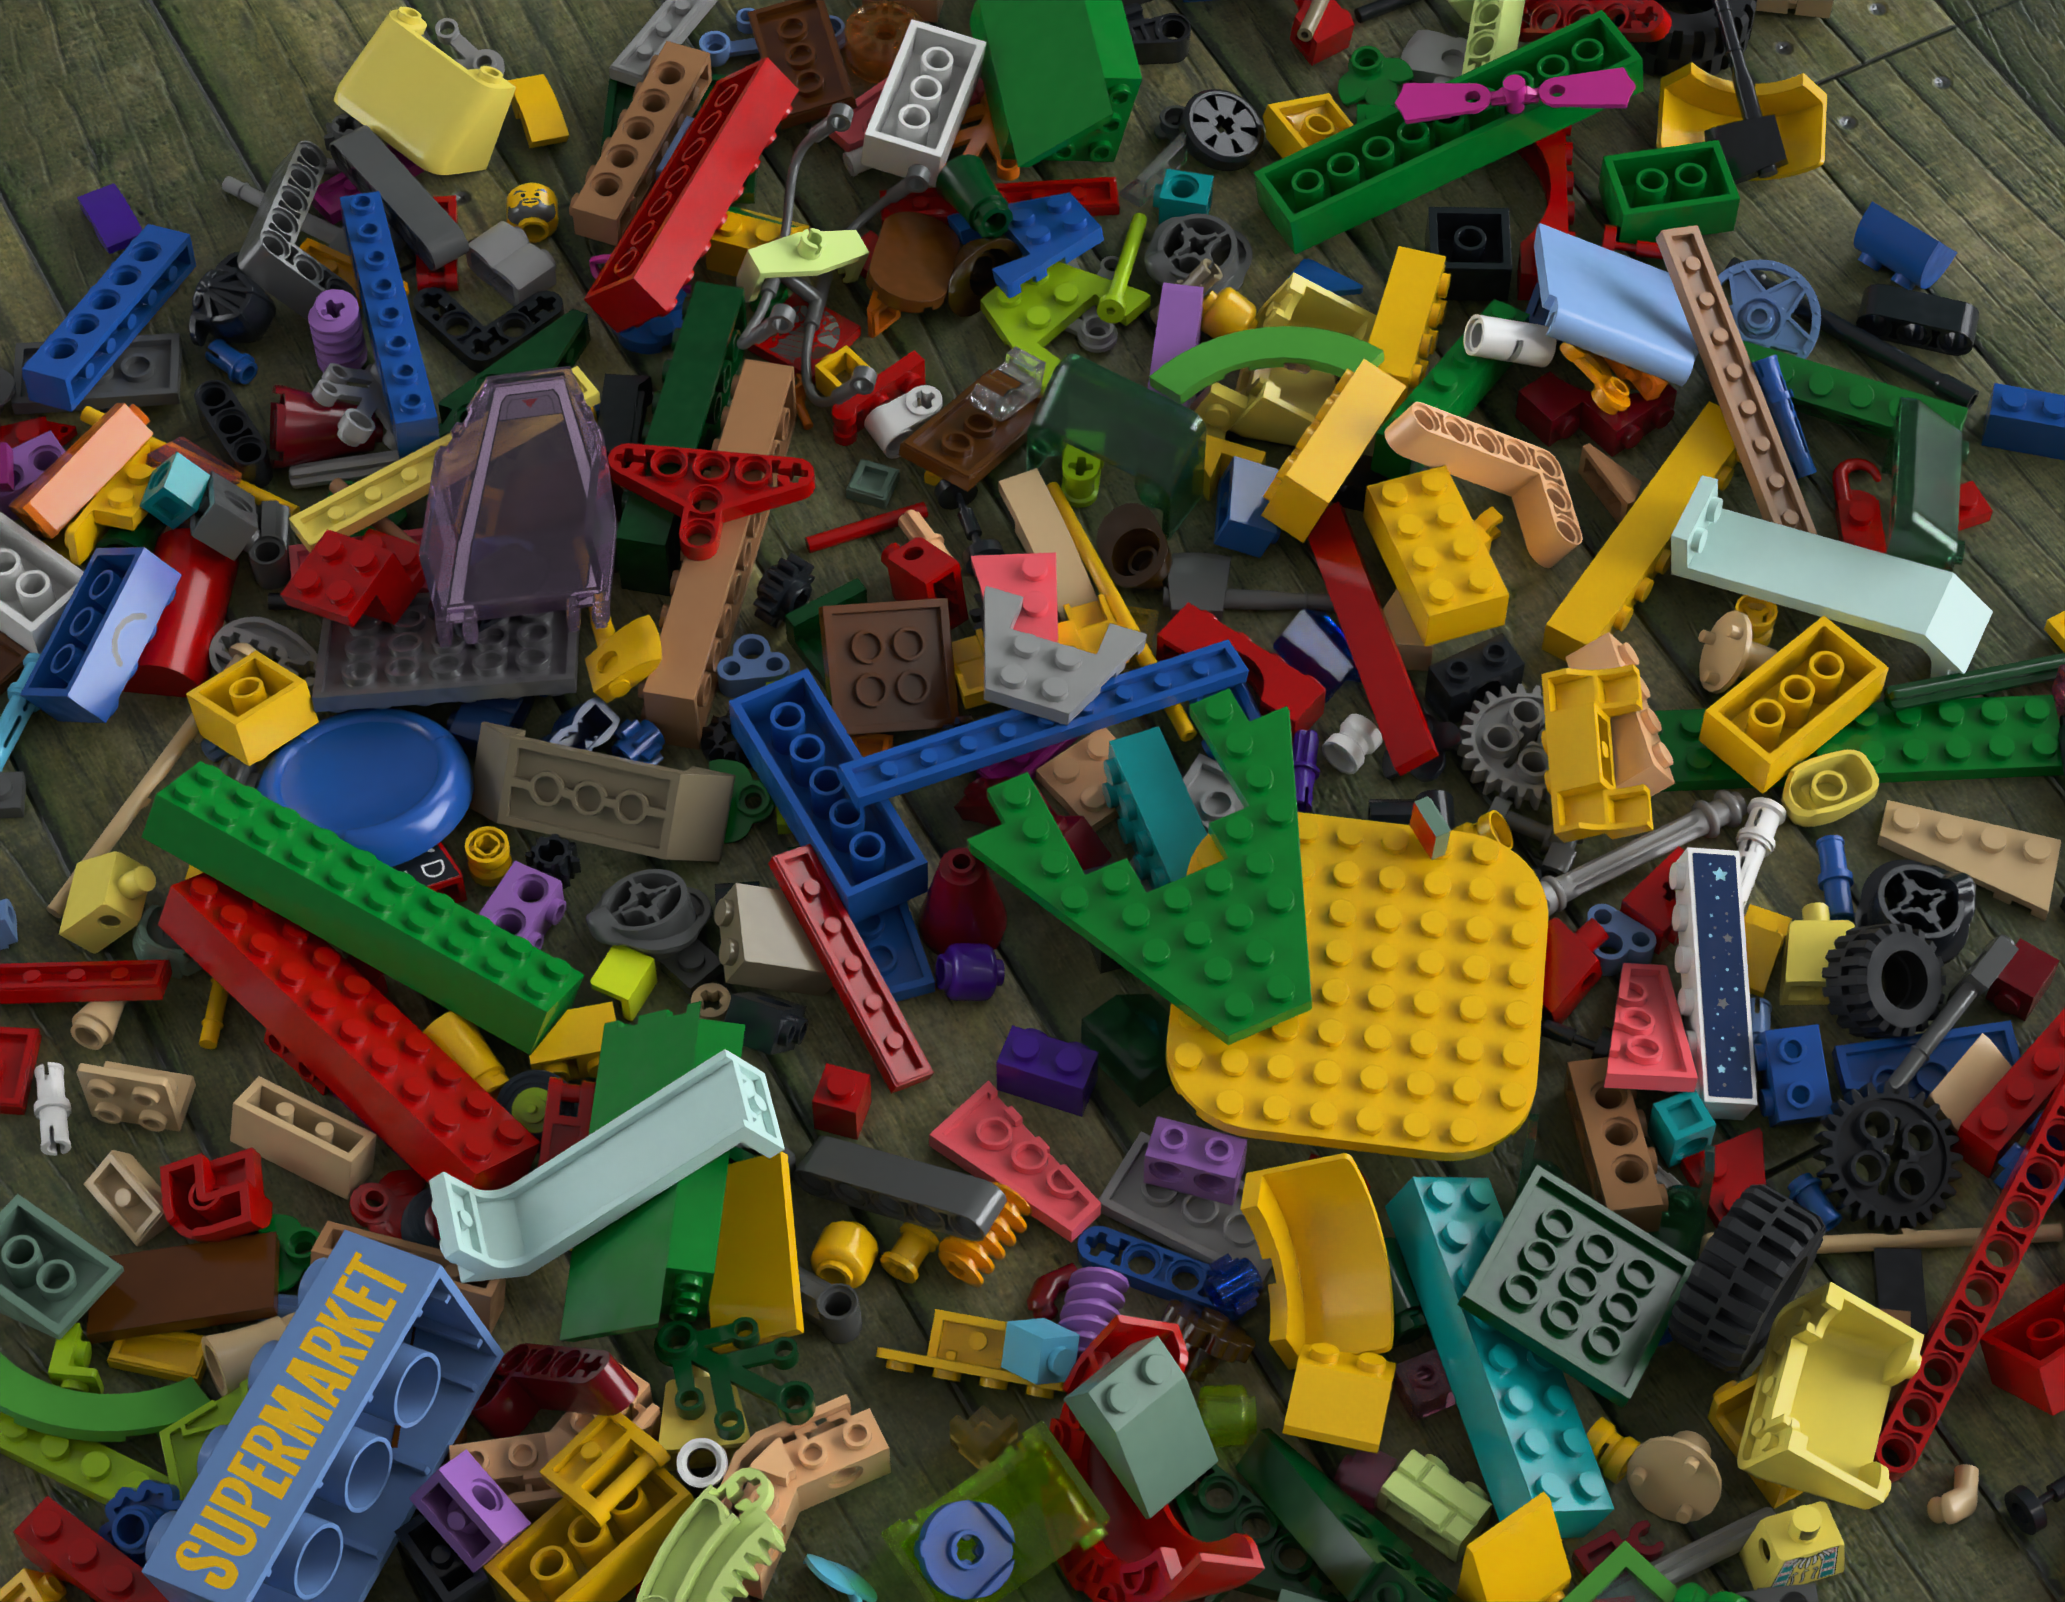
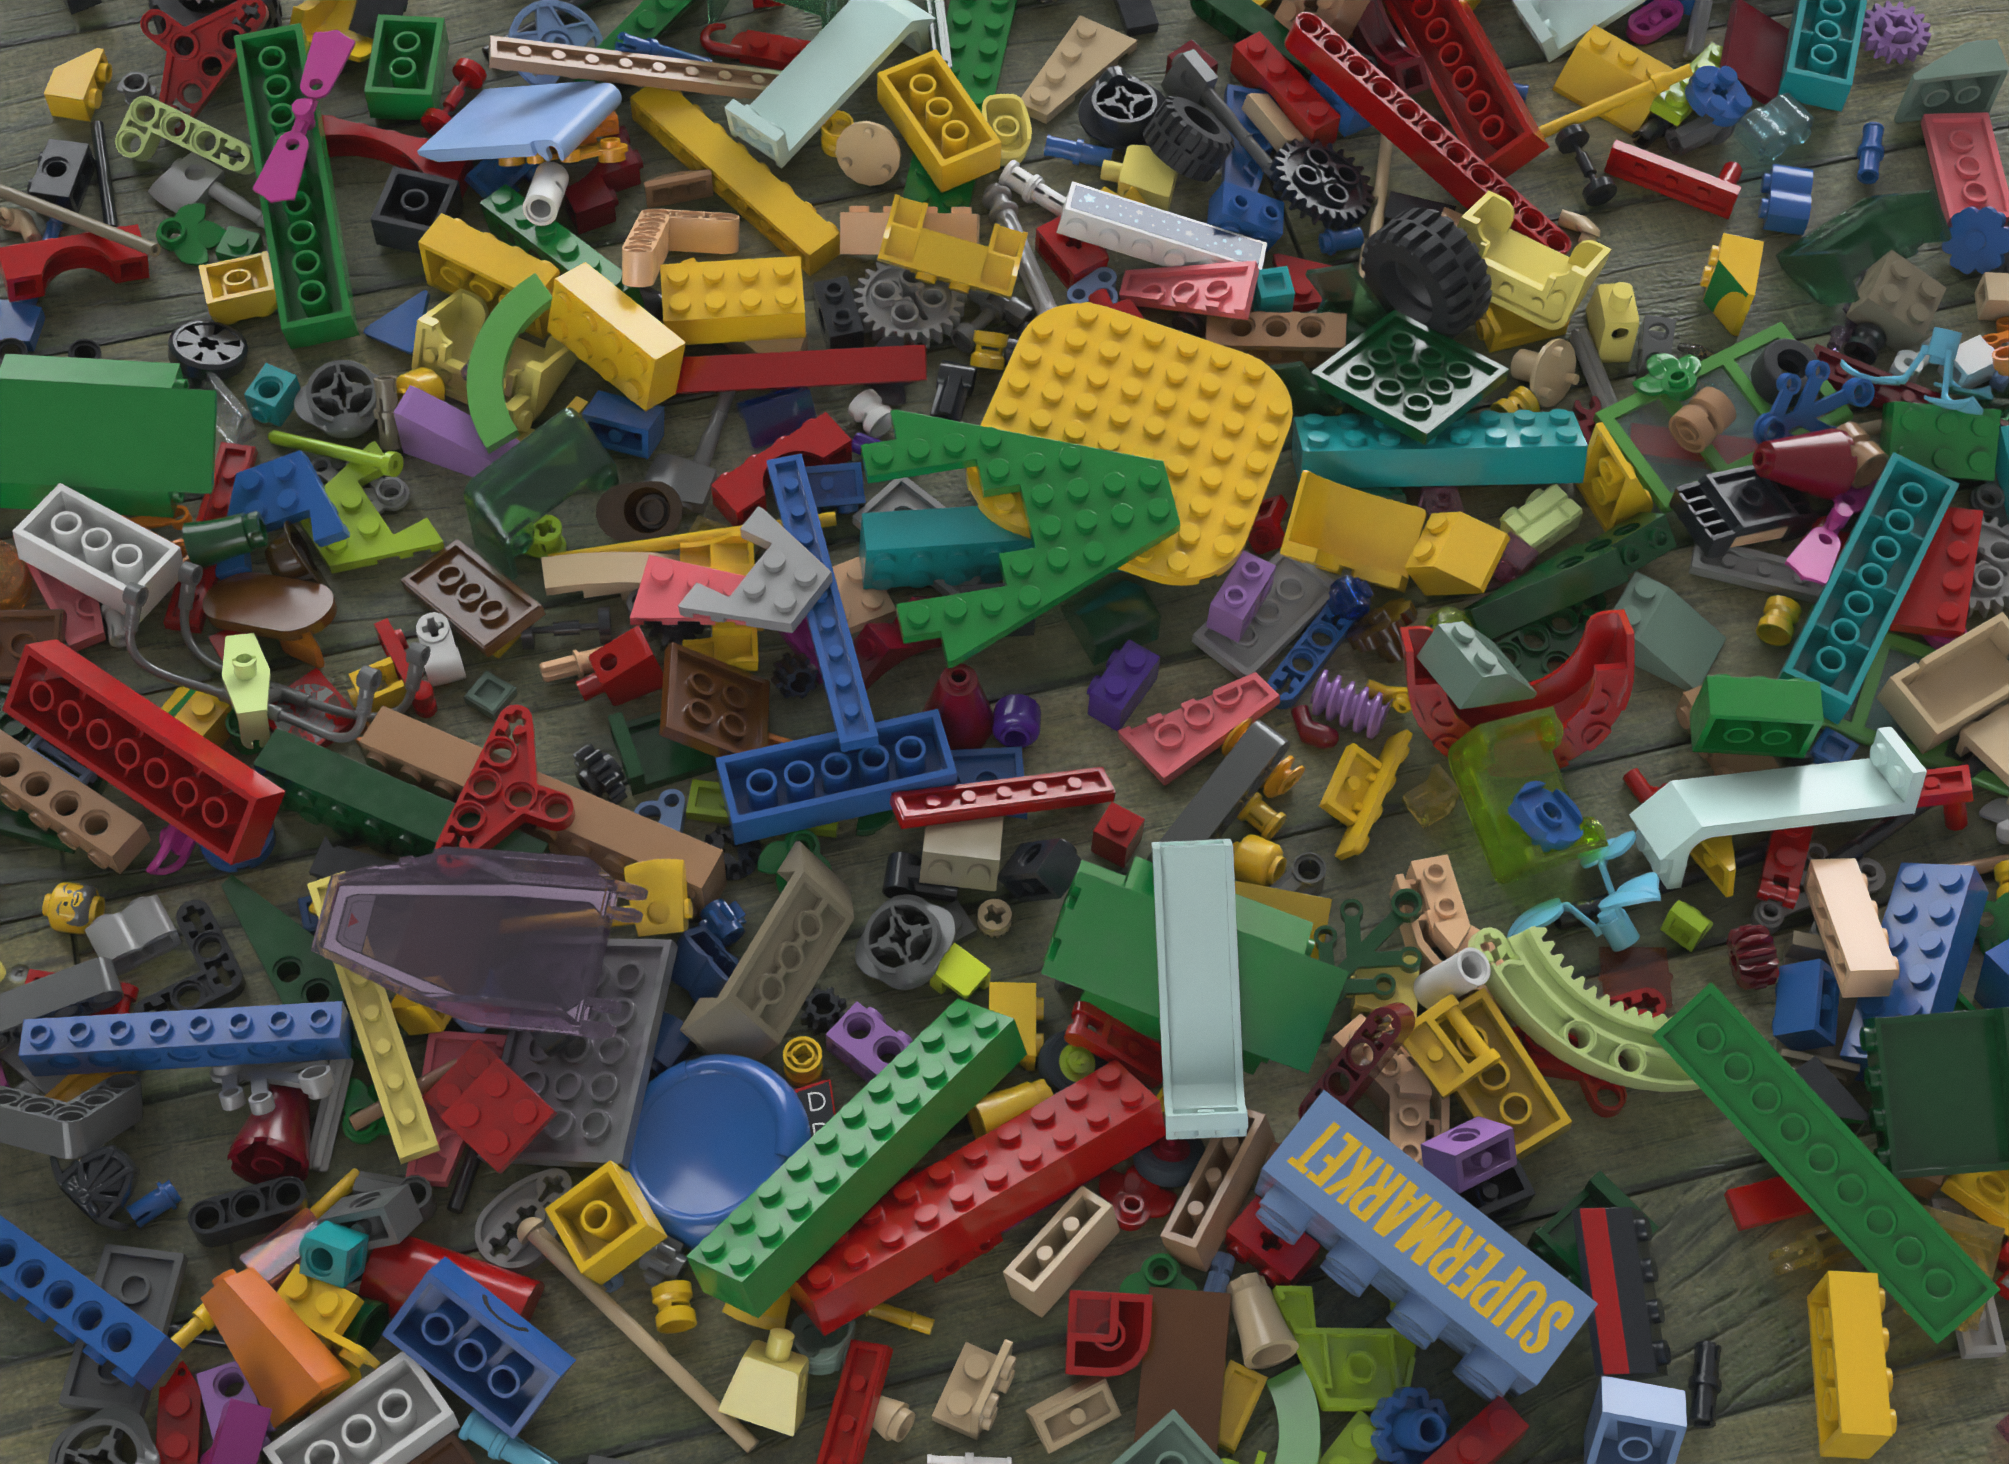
camera: 80 degrees left, 5 degrees up
medium lavender piece [308,289,368,373] -> none
red bar [805,502,928,553] -> none
clear leg [970,346,1046,421] -> none
medium azure brick [1001,1318,1080,1385] -> none
tile [1409,796,1451,860] -> none

